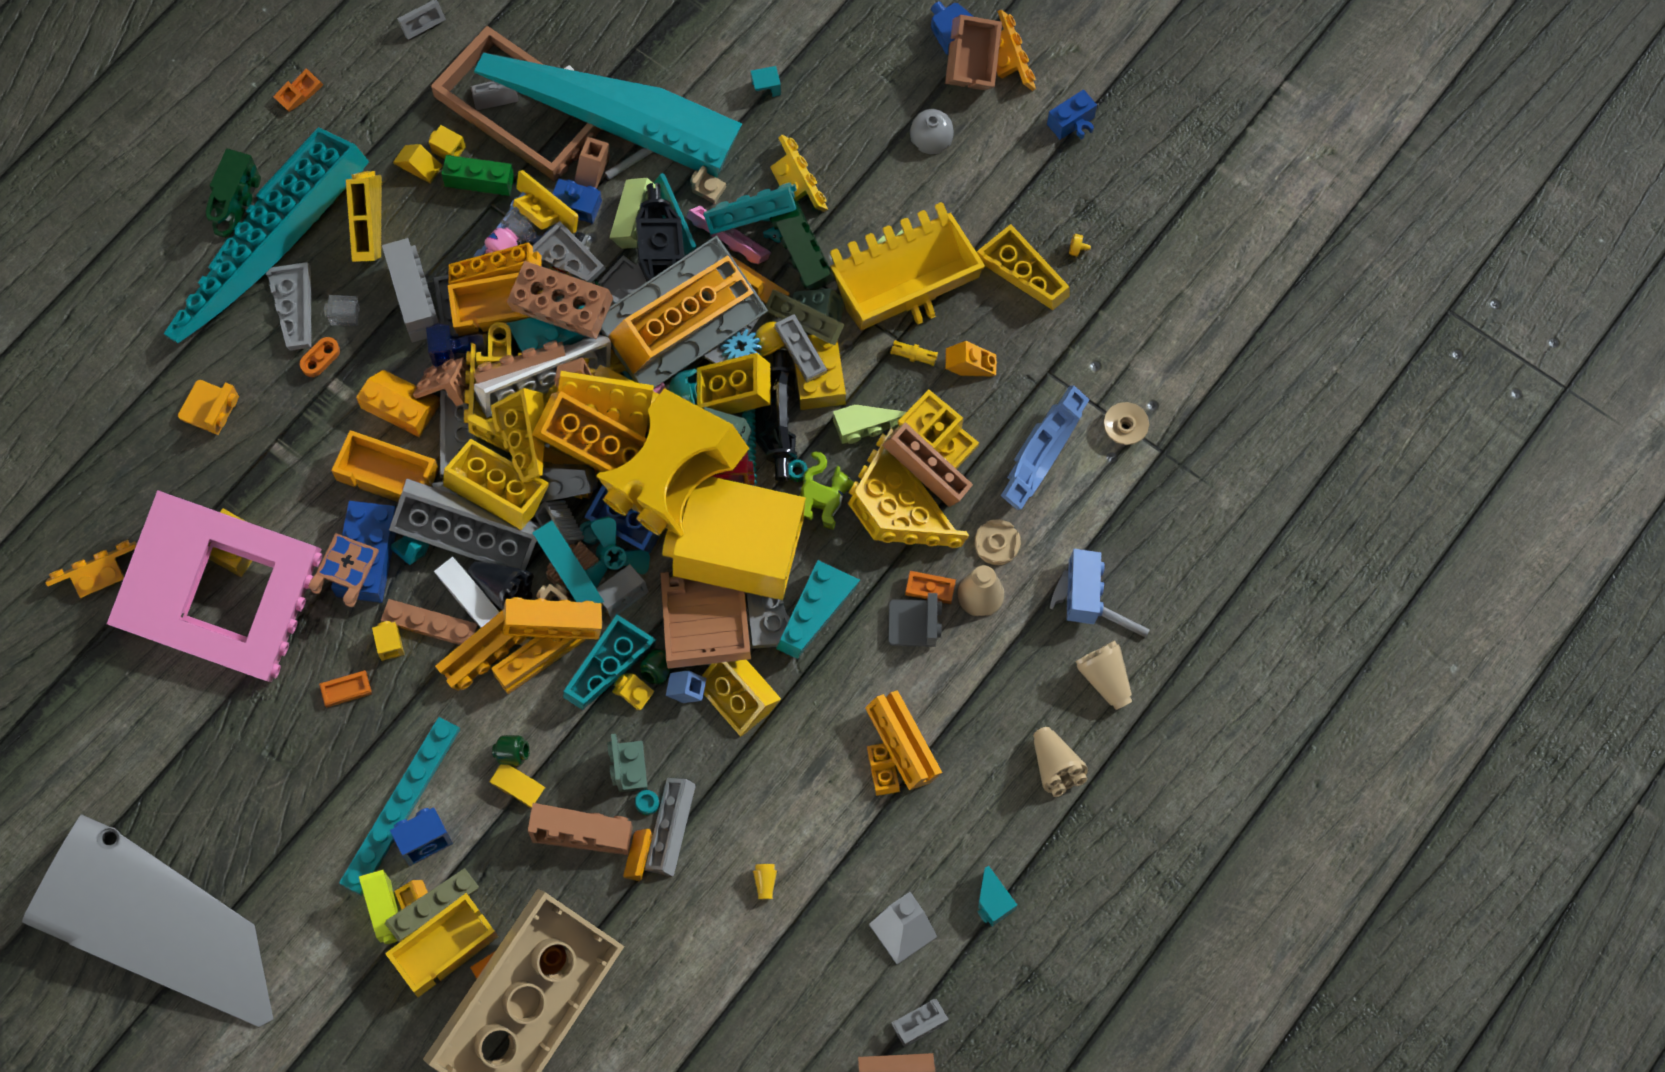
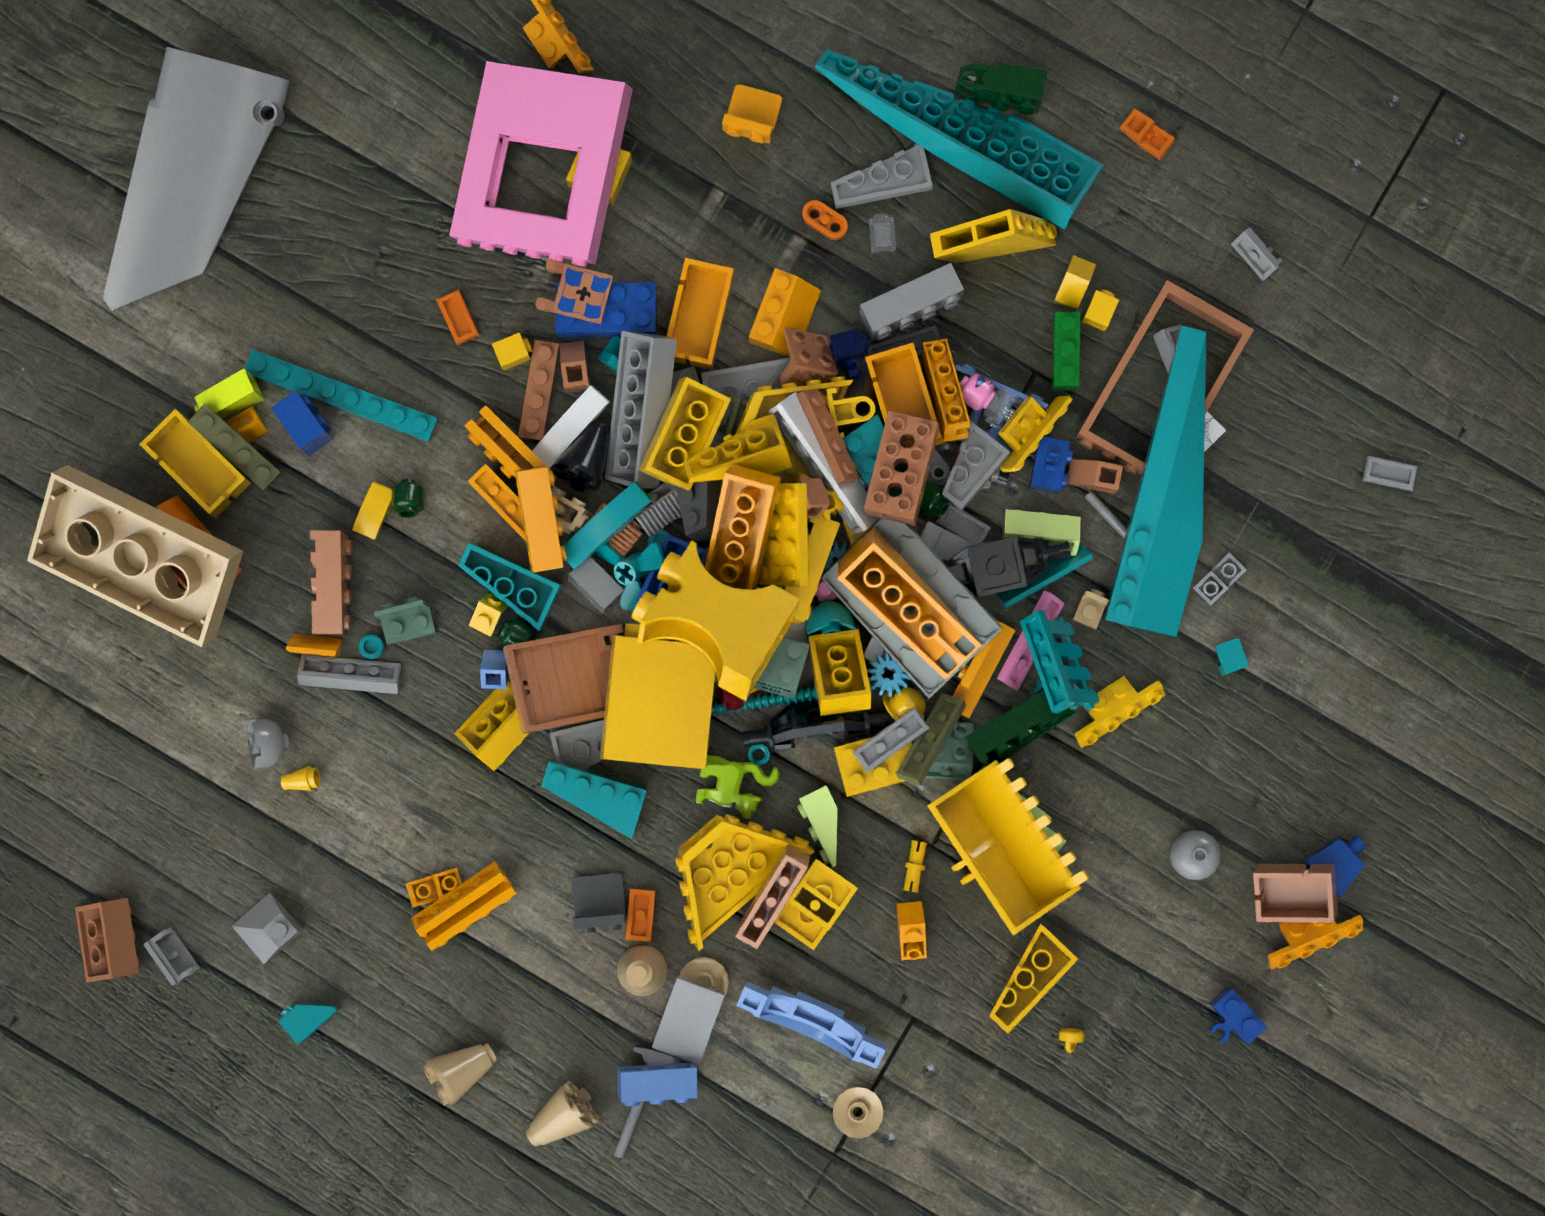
camera: 85 degrees right, 15 degrees up
none -> light grey cylinder [247,718,289,769]
none -> nougat slope [559,340,590,393]
none -> light grey tile [652,976,725,1065]
none -> light grey slope [1193,552,1247,606]

